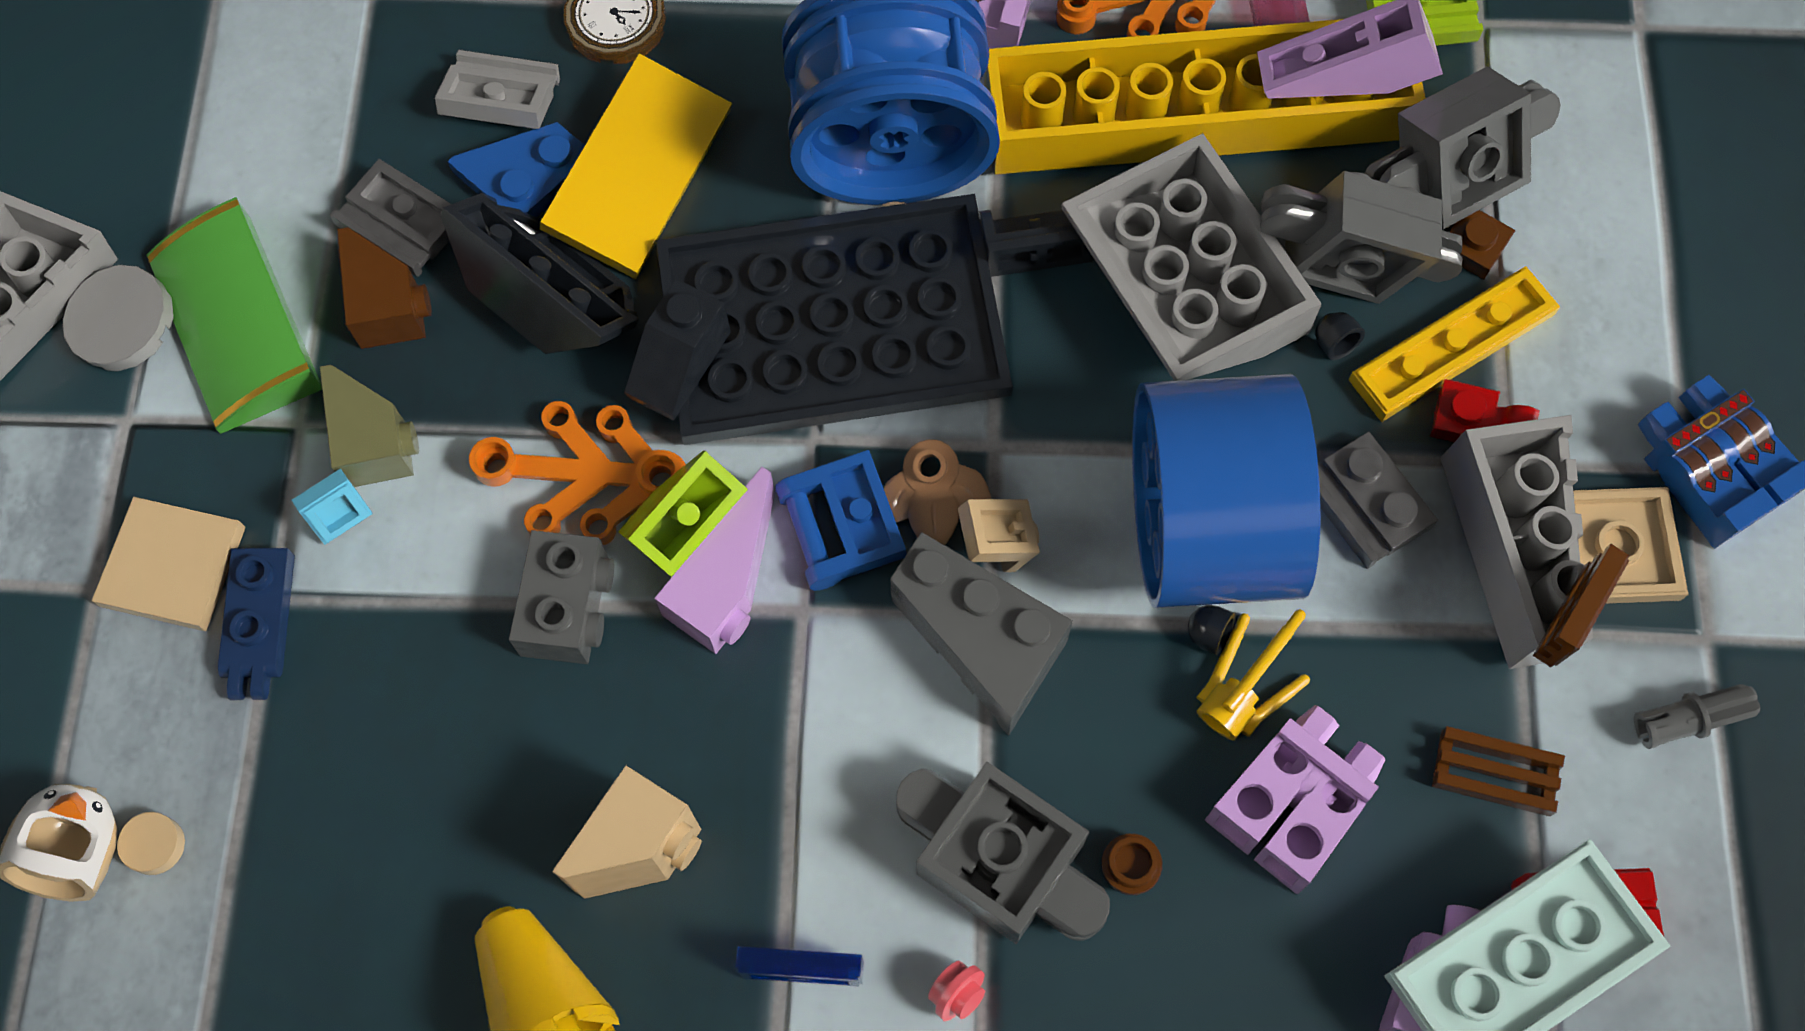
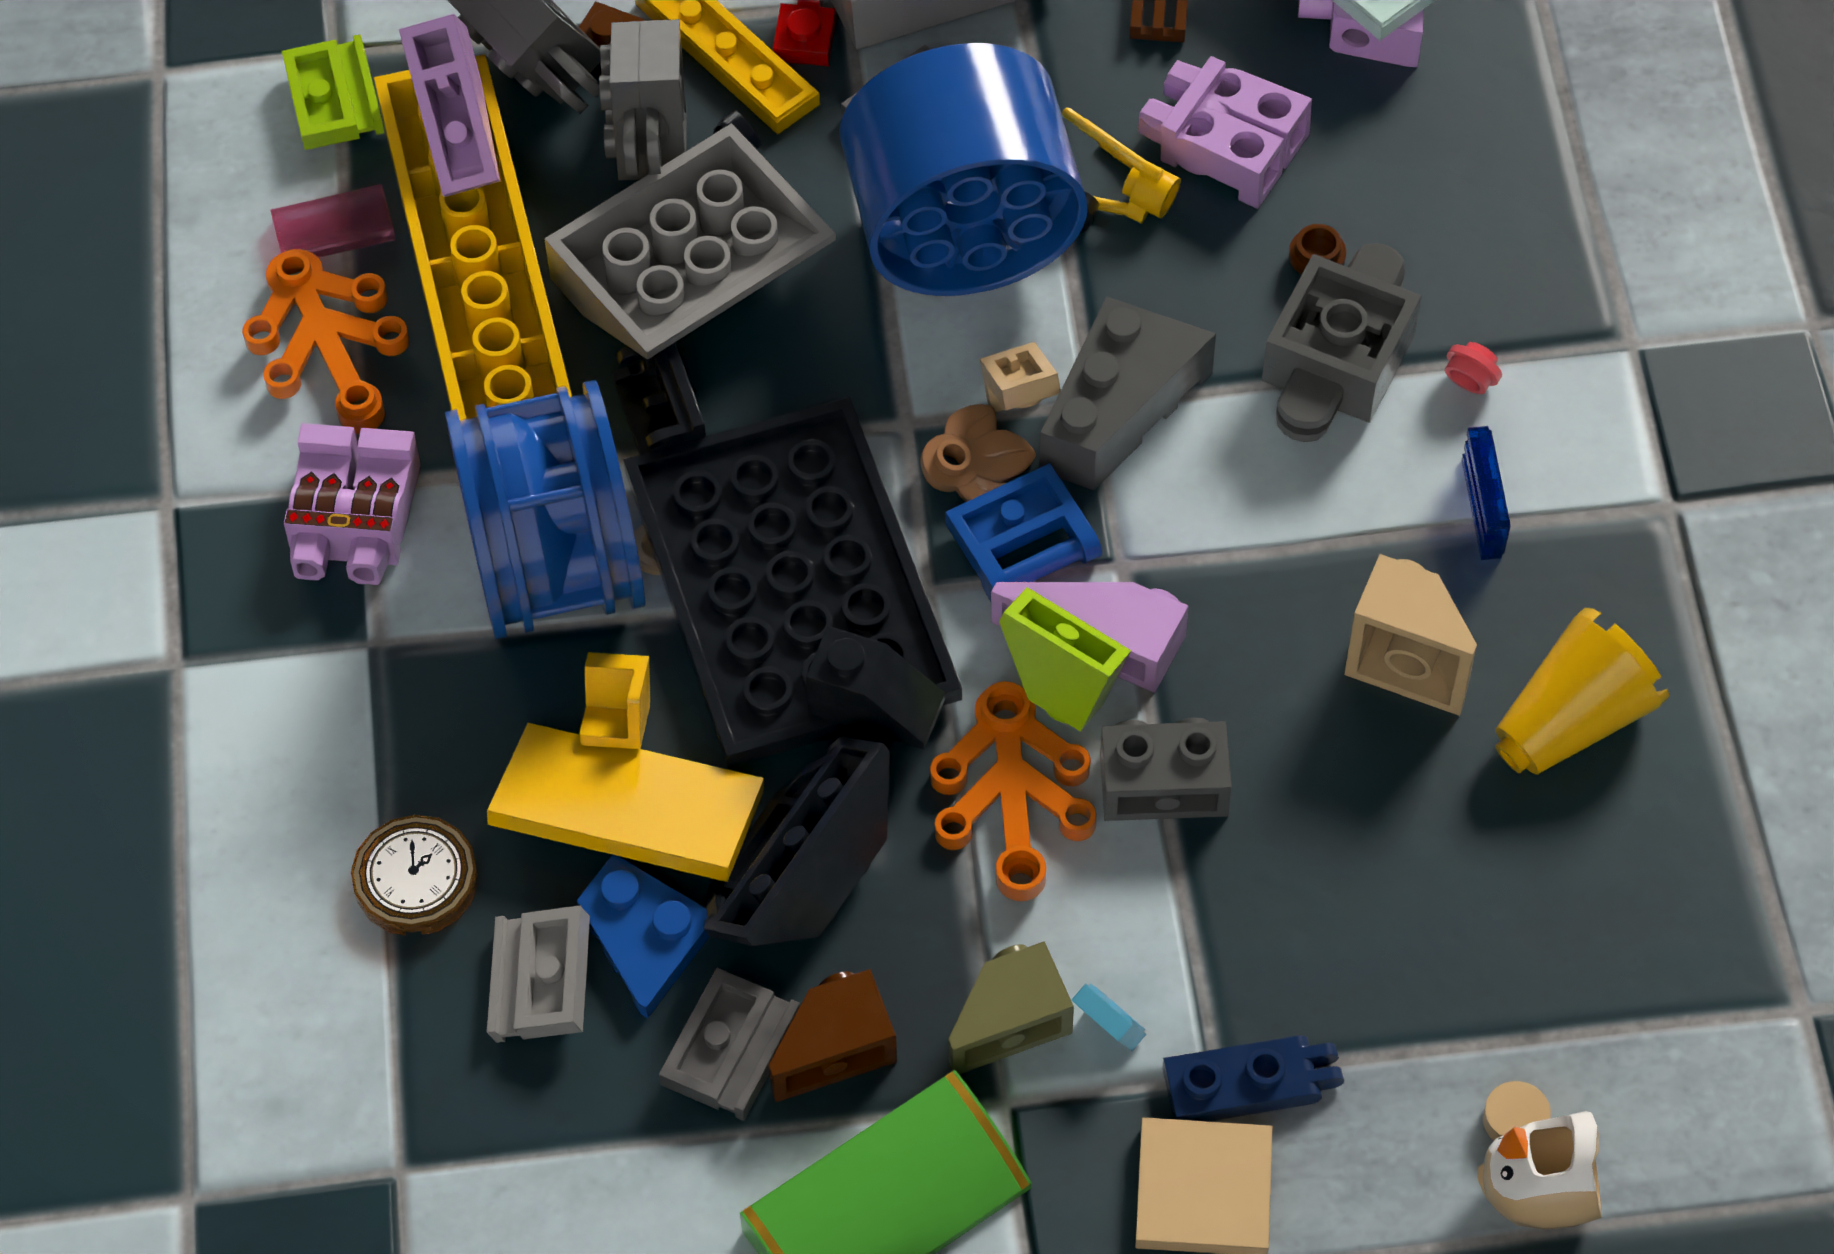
camera: 100 degrees left, 10 degrees down
none -> yellow panel [580,652,650,749]

